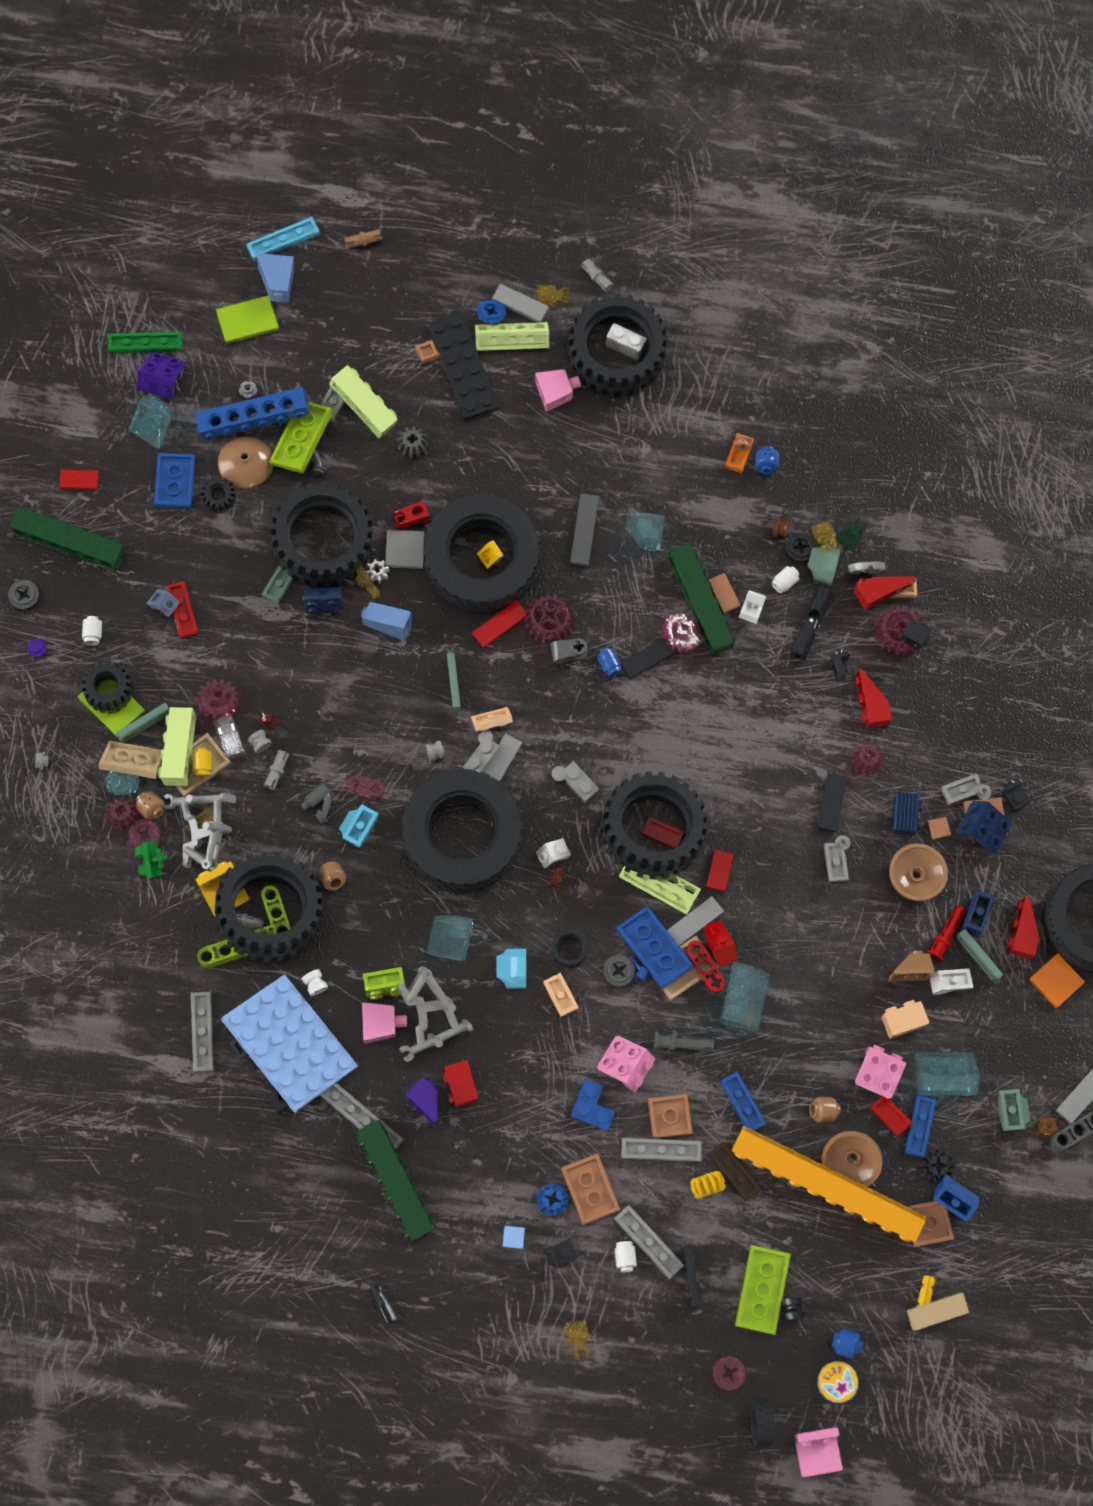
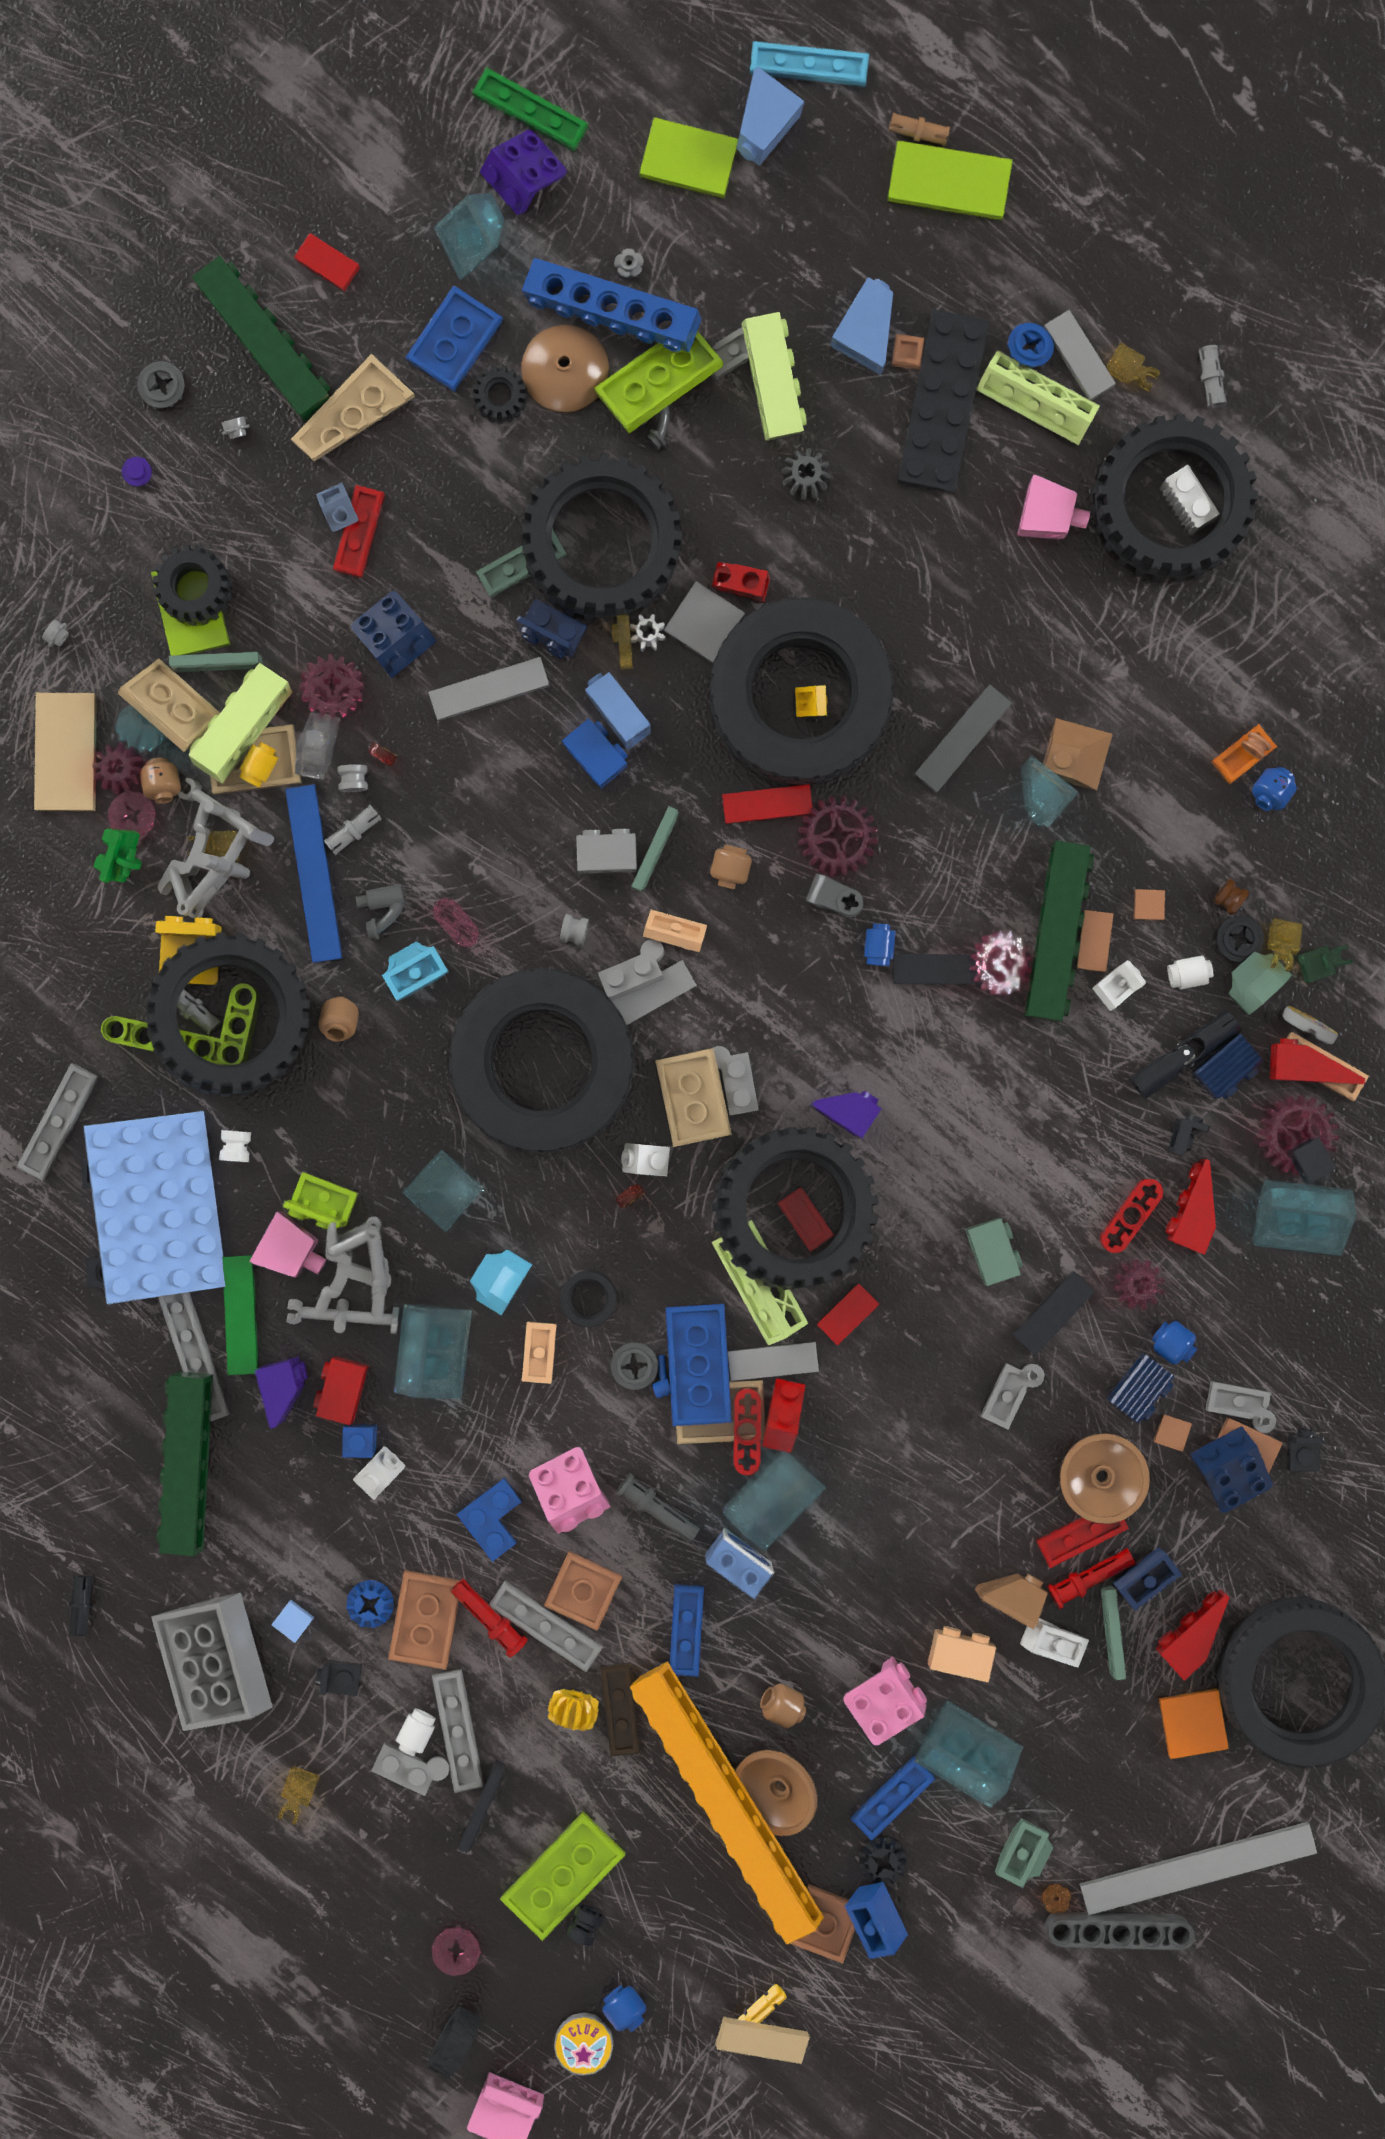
camera: 30 degrees right, 15 degrees up
white brick [82,616,102,646] -> none
red tile [870,1096,912,1137] -> none
none -> tan tile [34,693,97,811]
none -> light grey slope [151,1592,273,1731]
none -> light grey plate [221,416,249,439]
none -> green tile [222,1255,259,1375]
none -> blue tile [285,784,343,963]
none -> tan wing [291,354,415,462]
none -> blue brick [342,1423,377,1458]
none -> dark blue bracket [351,591,437,678]
none -> white bracket [353,1447,405,1500]
none -> light grey hinge [371,1742,450,1796]
none -> clear light blue slope [394,1304,472,1398]
none -> light grey tile [429,657,550,721]
none -> red pin [450,1578,528,1658]
none -> blue brick [562,718,628,789]
none -> light grey brick [576,829,637,874]
none -> tan tile [656,1048,732,1147]
none -> medium blue piece [705,1527,774,1599]
none -> medium nougat head [710,844,752,889]
none -> dark purple slope [810,1091,882,1139]
none -> medium blue slope [830,277,893,375]
none -> lime tile [887,141,1012,220]
none -> sand green brick [965,1218,1023,1286]
none -> red tile [1035,1517,1129,1568]
none -> medium nougat slope [1040,718,1112,791]
none -> red beam [1100,1179,1163,1253]
none -> nougat tile [1133,889,1165,920]
none -> blue head [1152,1321,1197,1365]
none -> dark blue brick [1191,1034,1264,1100]
none -> clear light blue slope [1254,1180,1357,1256]

